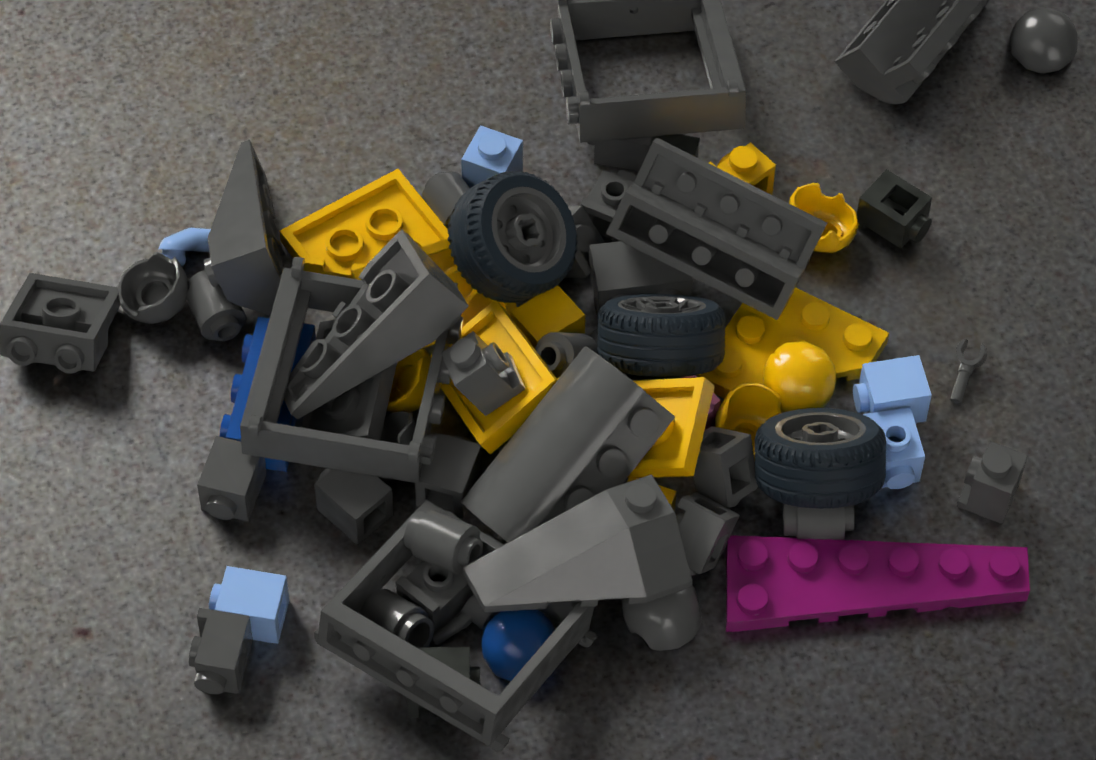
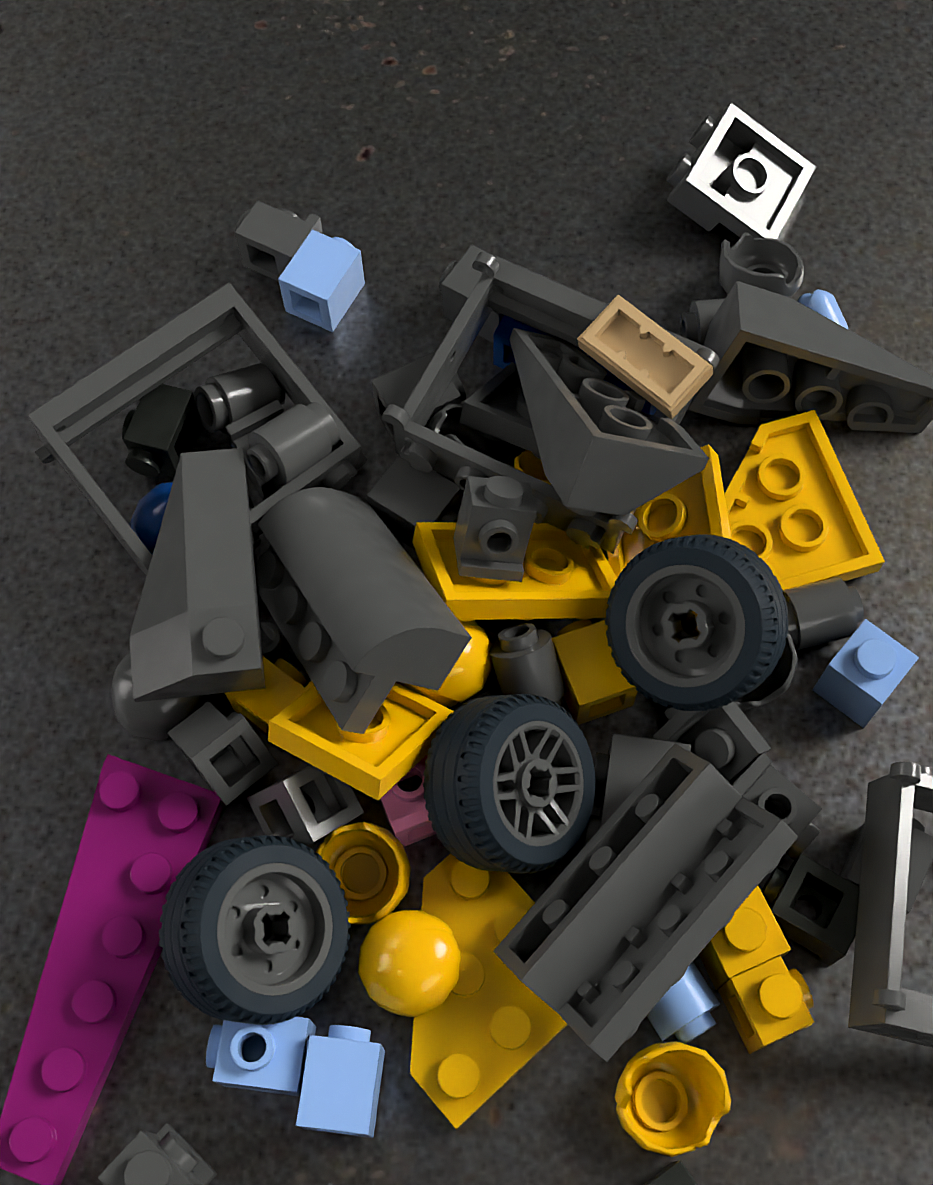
camera: 110 degrees right, 10 degrees up
none -> tan plate [577,295,713,419]

